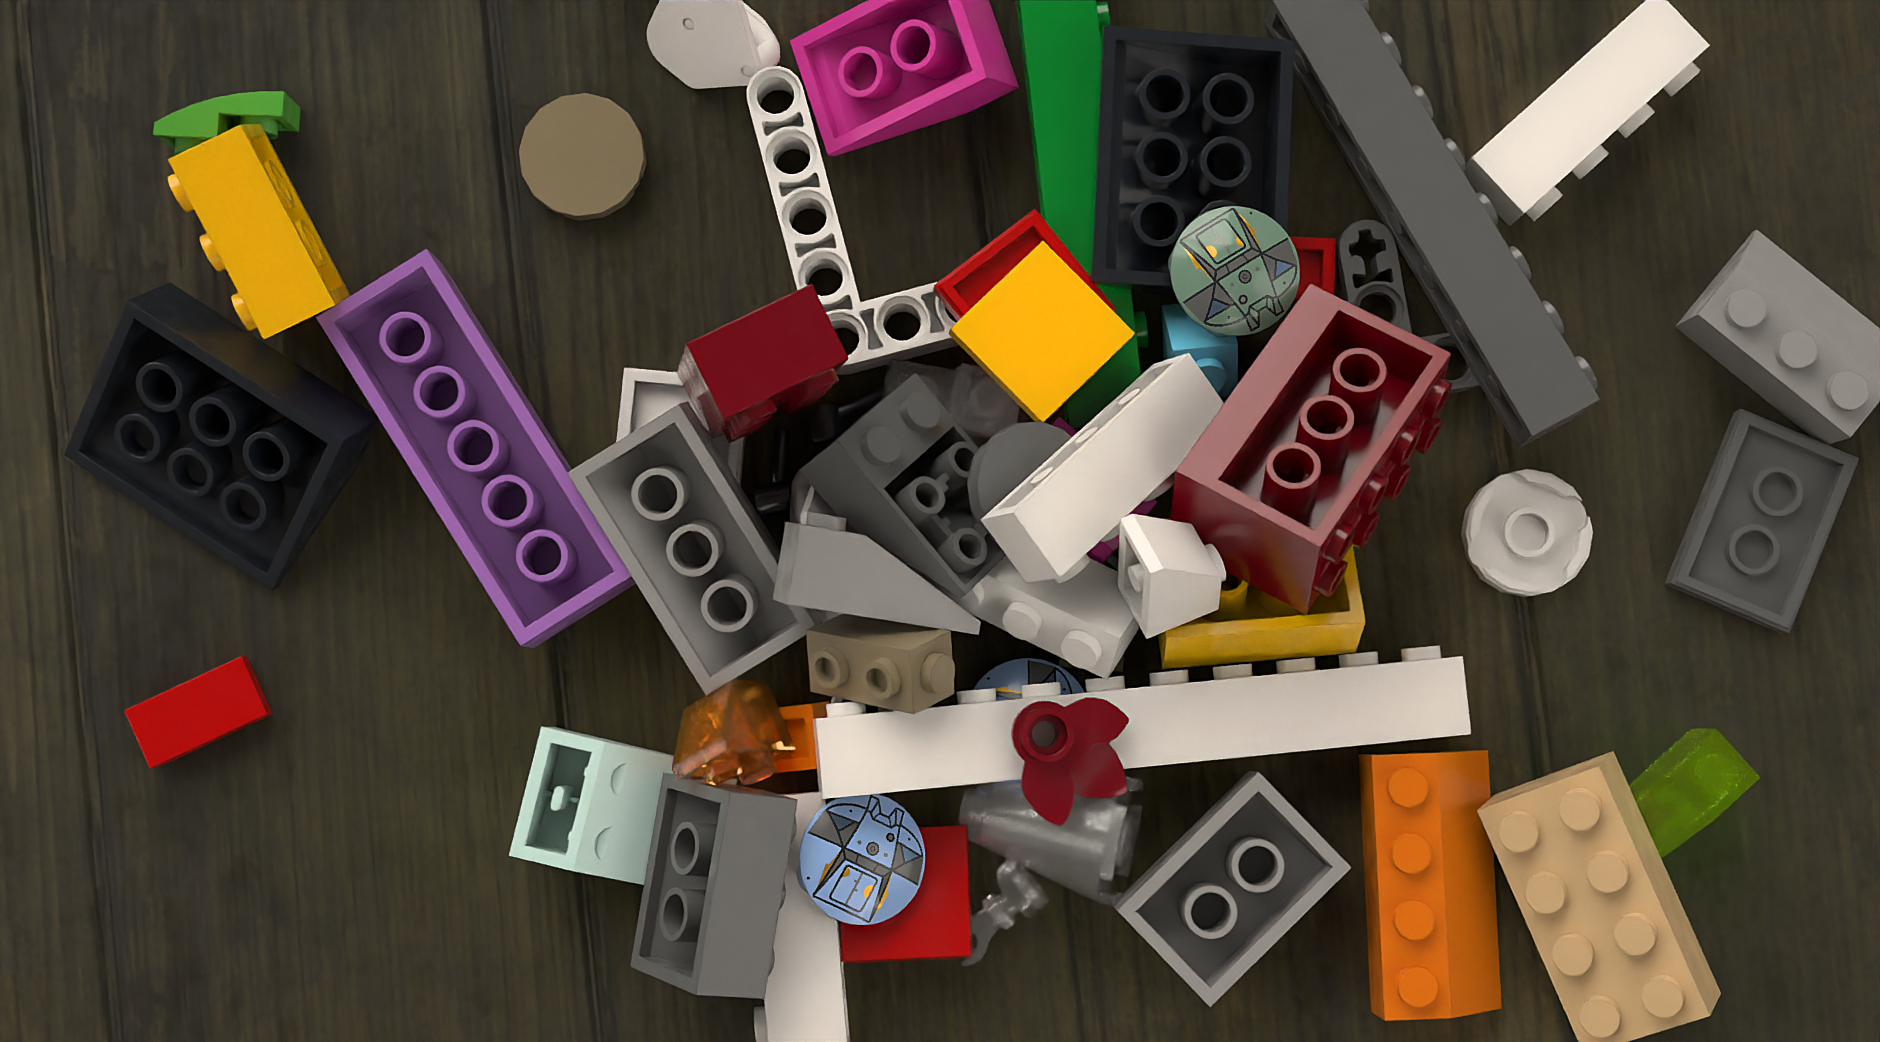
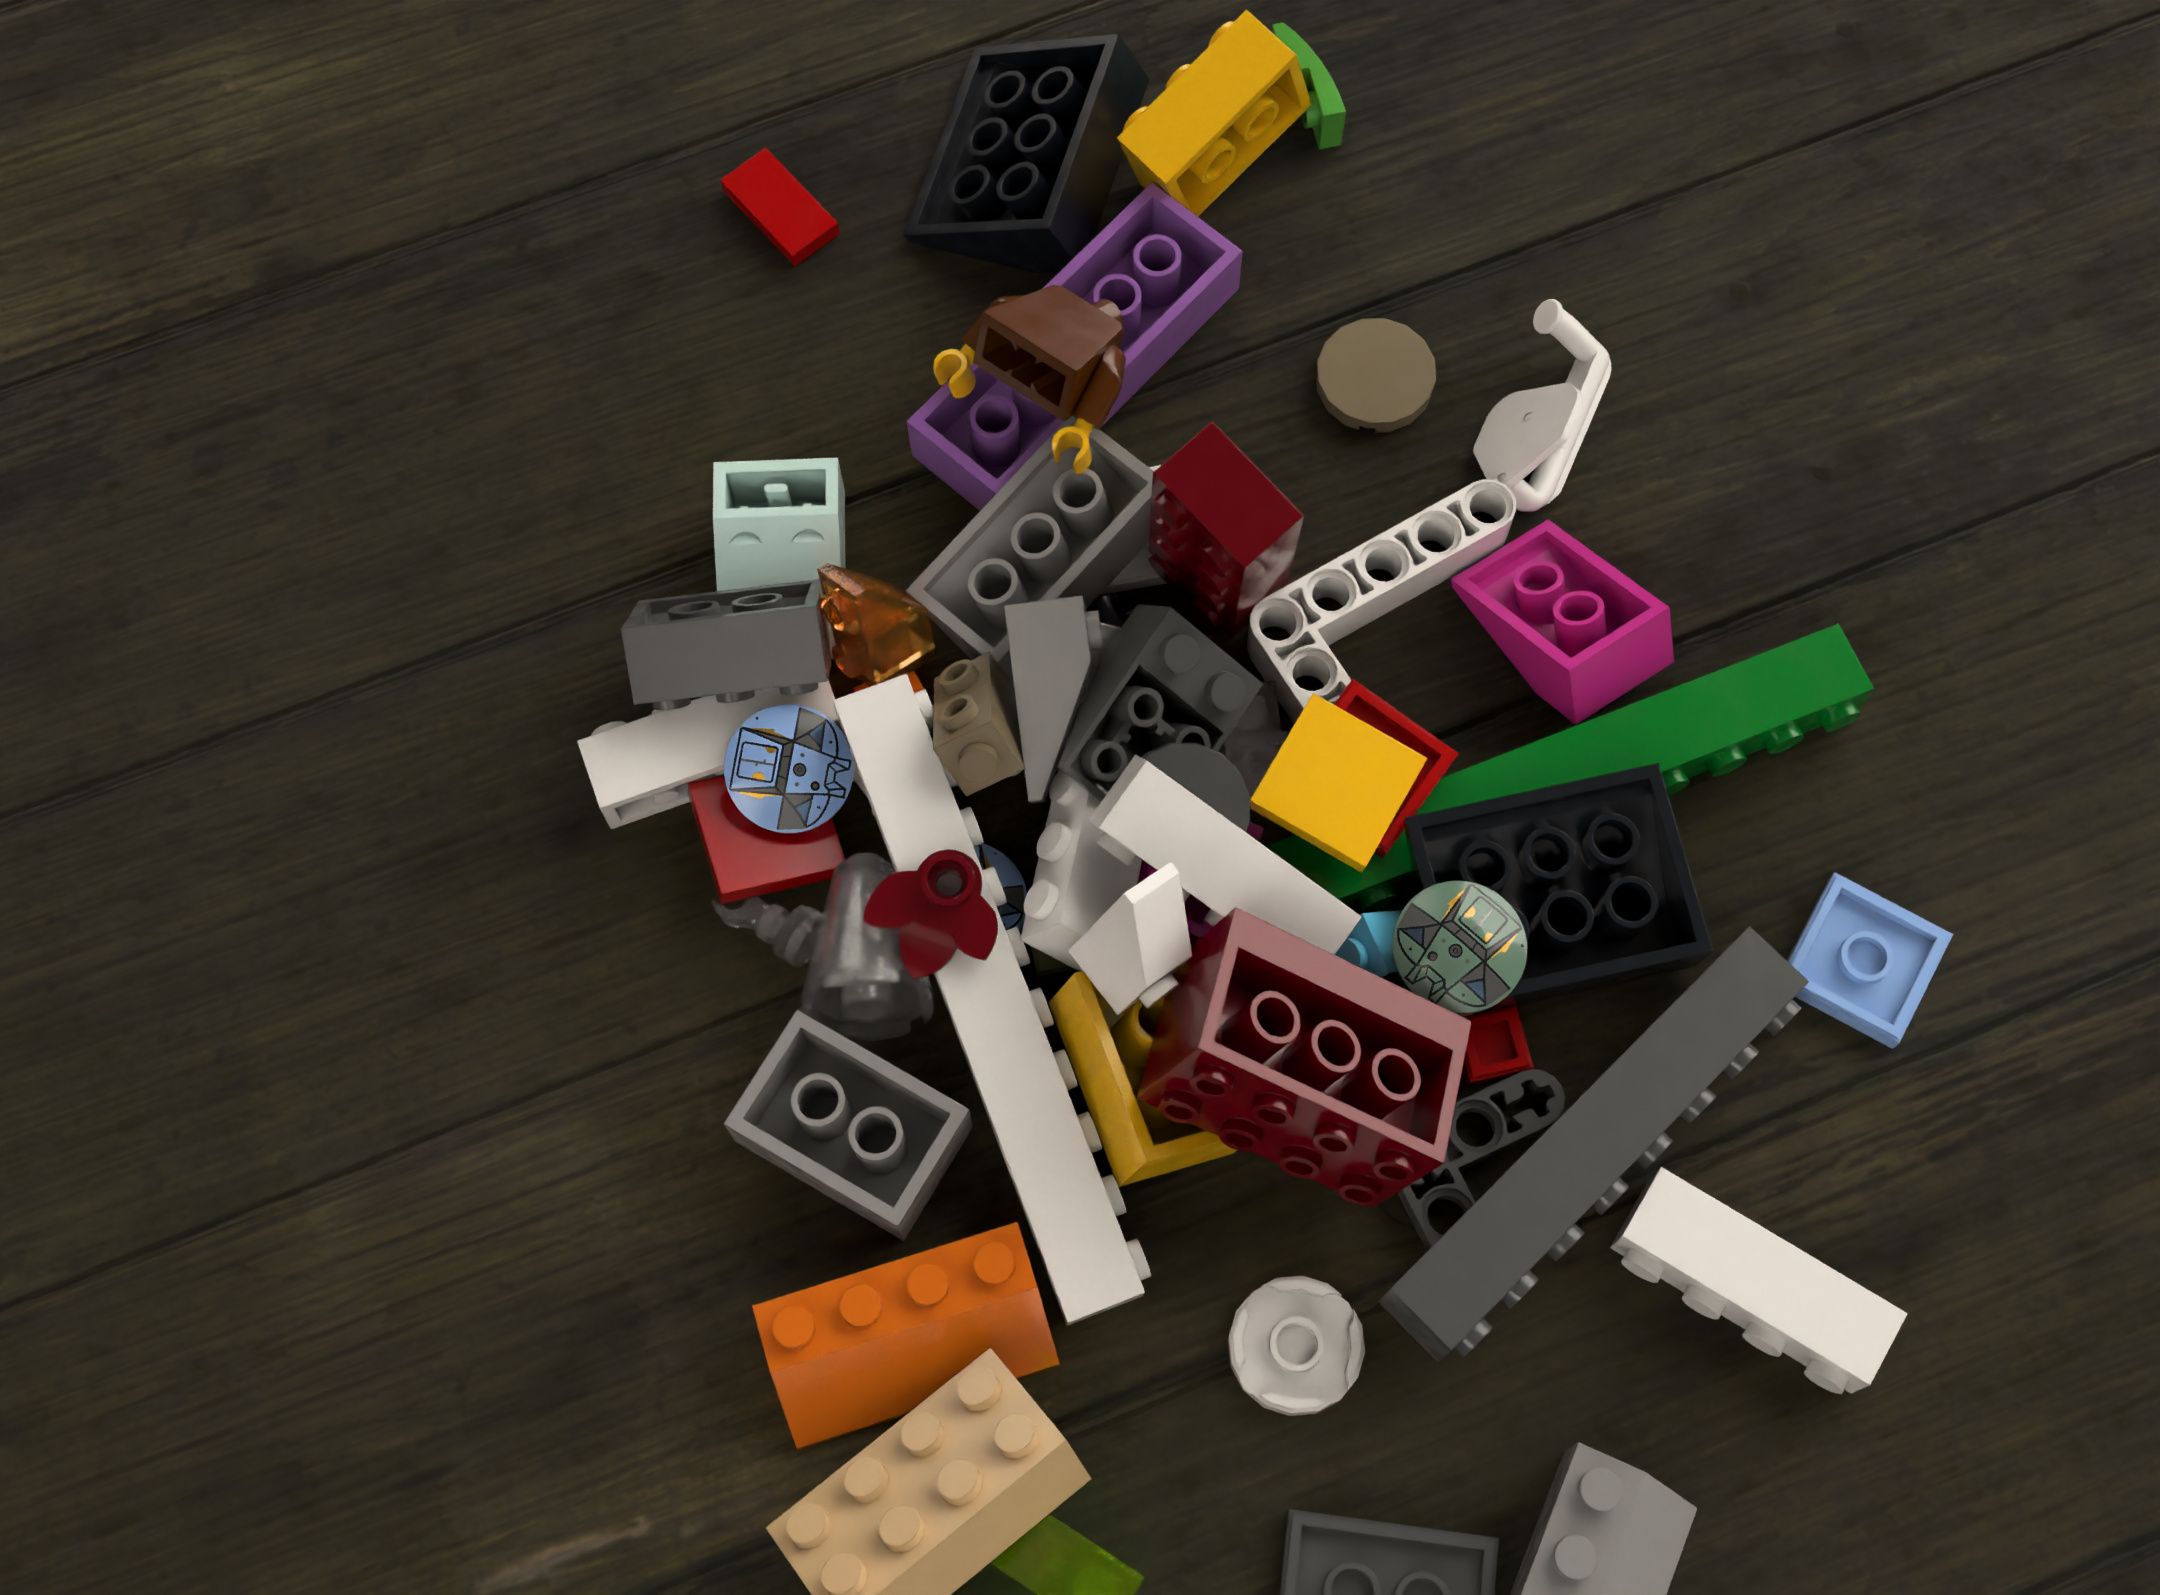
camera: 75 degrees right, 15 degrees down
none -> reddish brown torso [933,285,1126,474]

